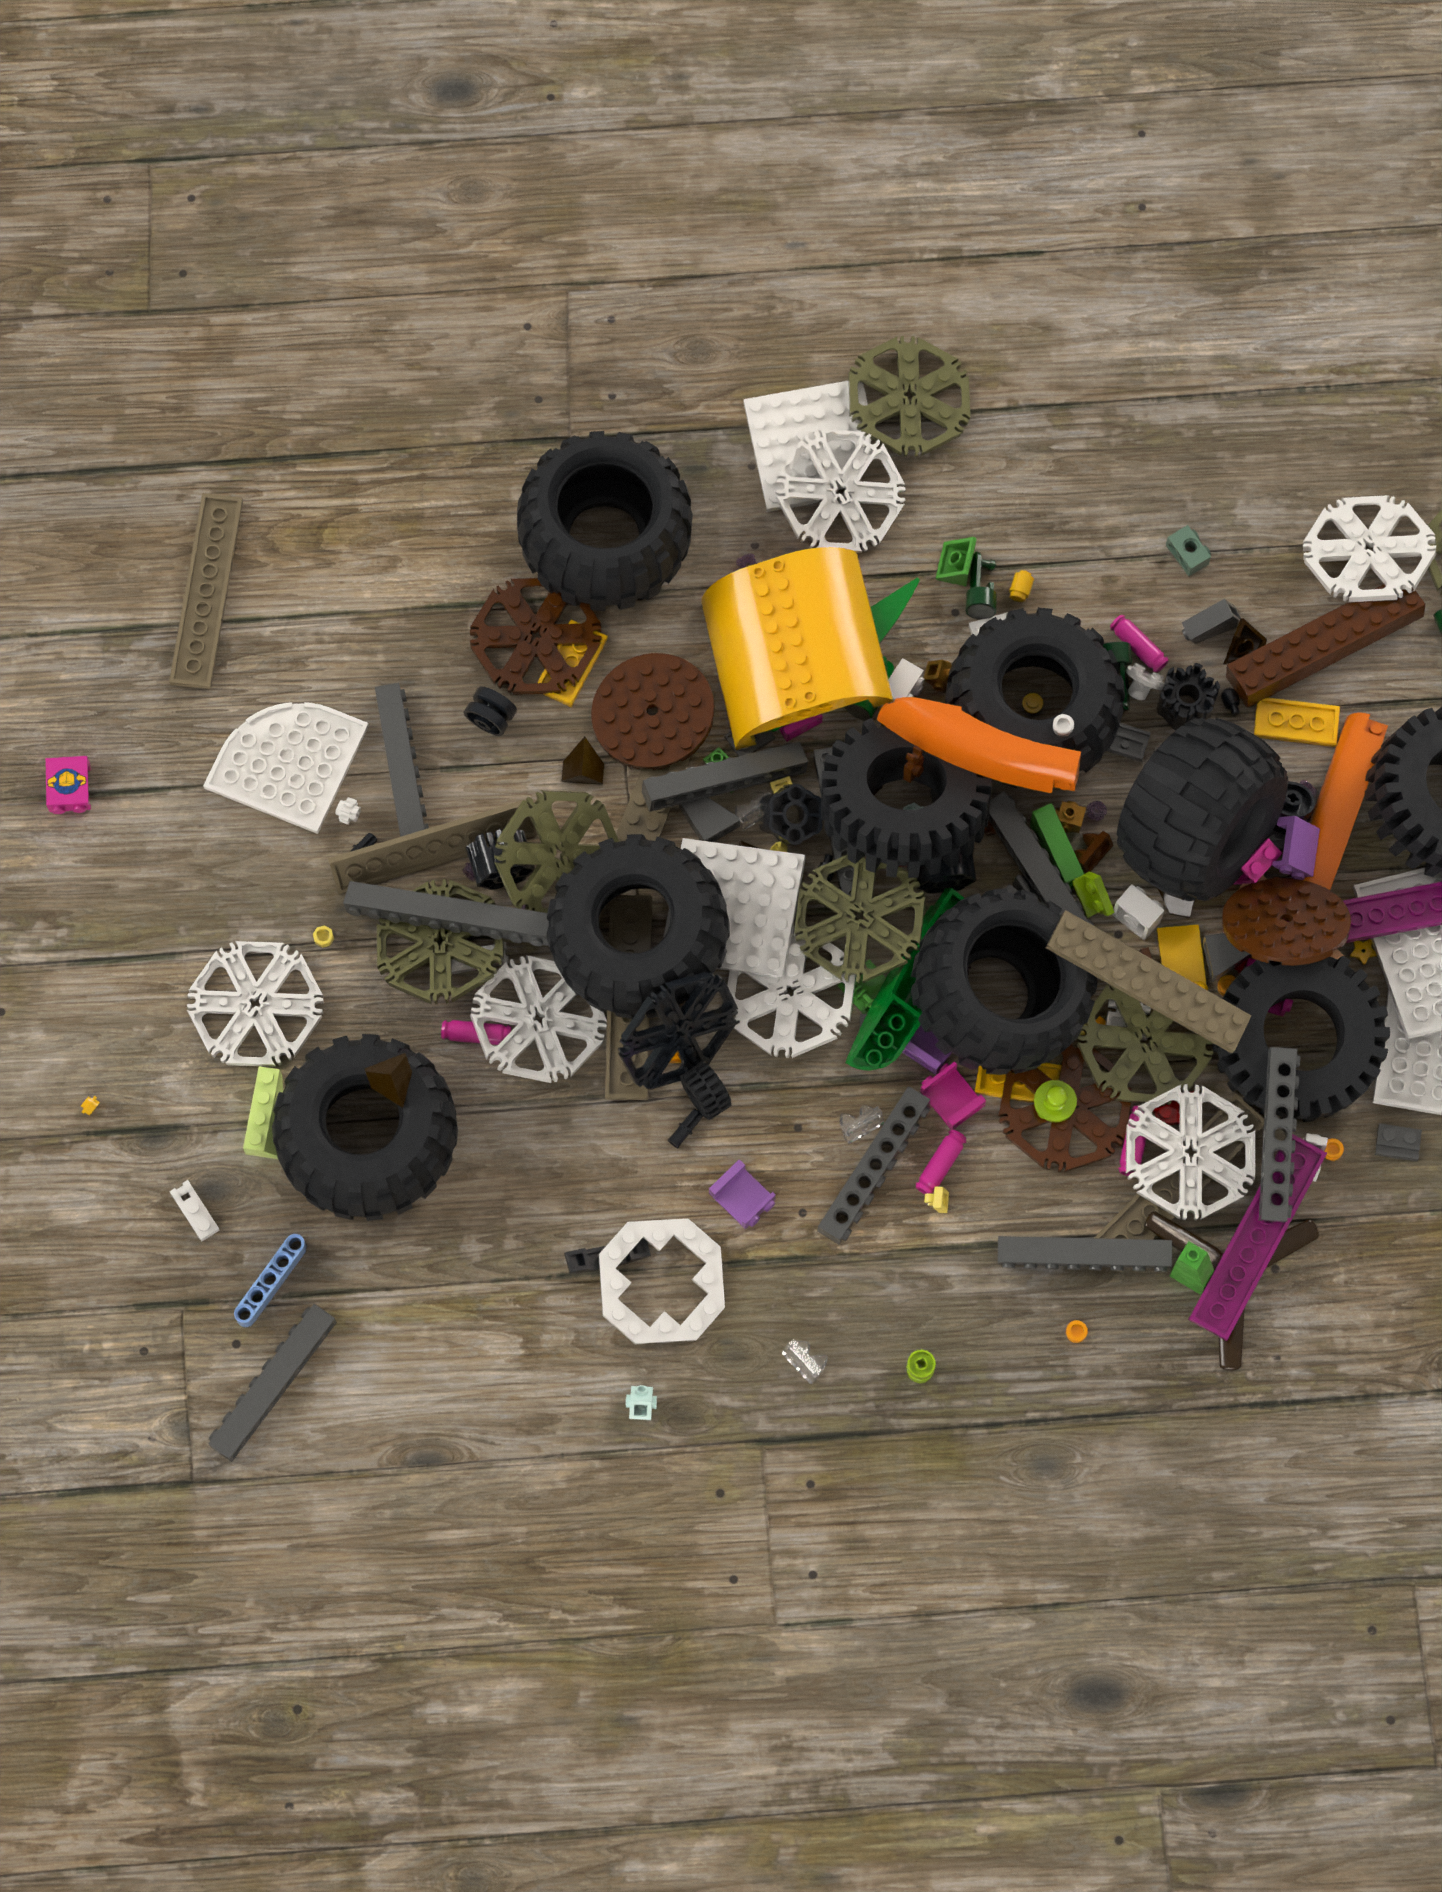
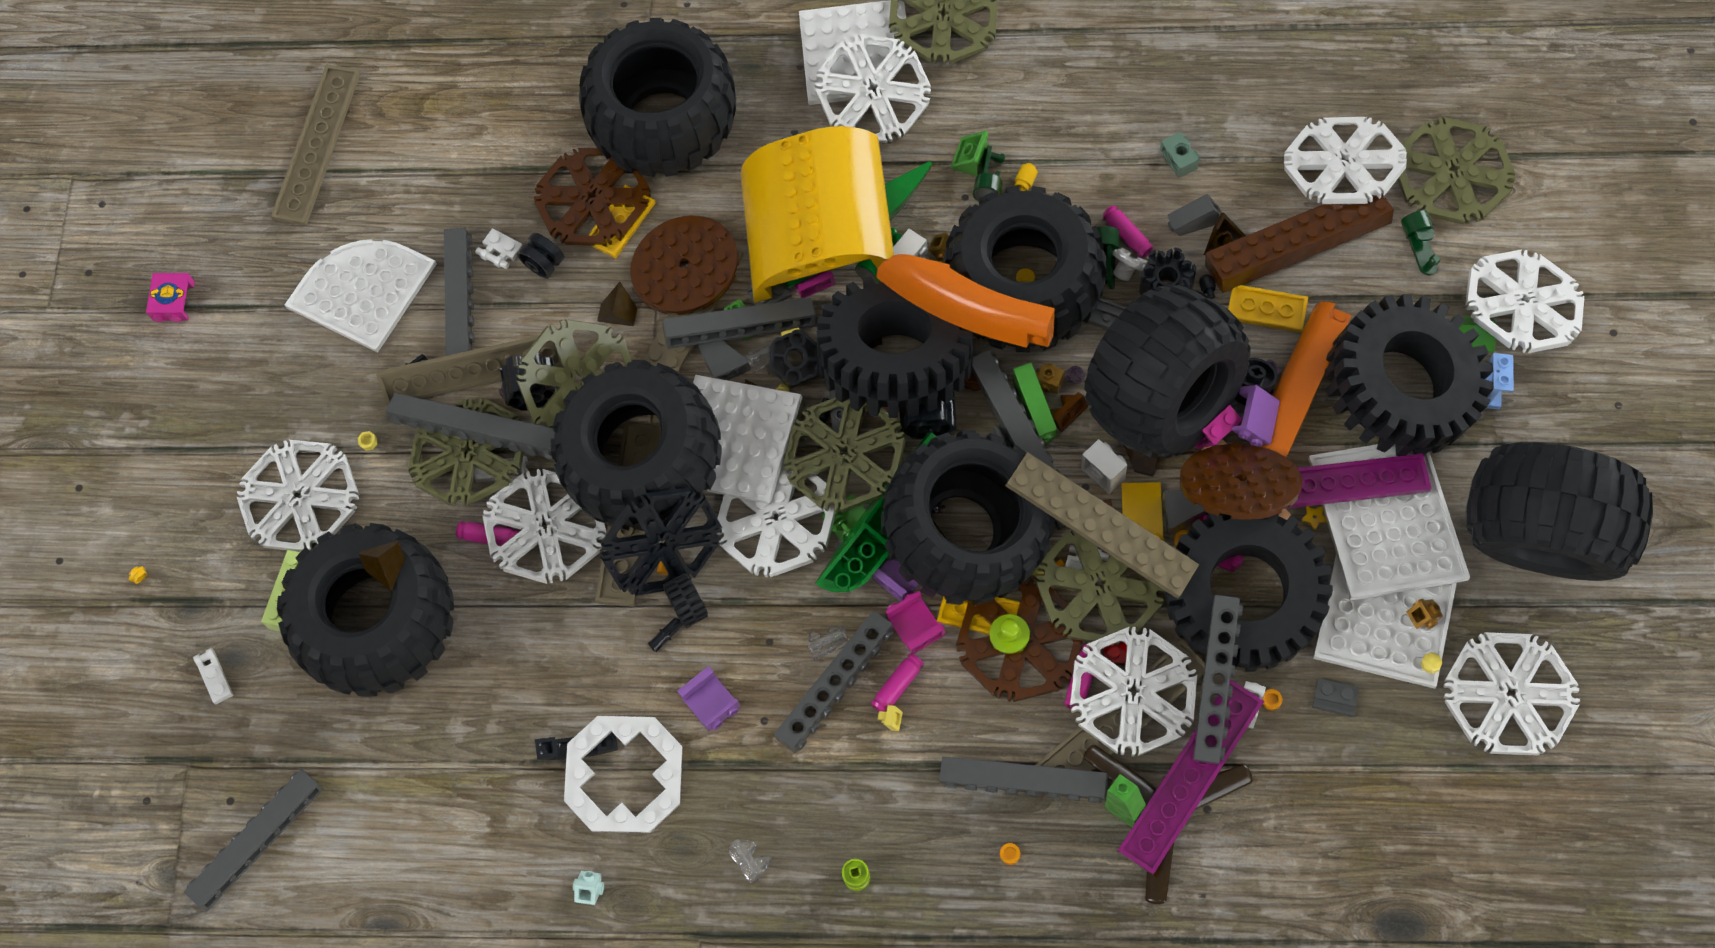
camera: 15 degrees right, 5 degrees down
light blue beam [234,1234,307,1327] -> none
white gear [336,797,361,825] -> none
reddish brown plate [903,746,924,783] -> none
white tile [1052,714,1074,737] -> none
lime bracket [1072,872,1115,918] -> none
none -> white plate [475,228,523,269]

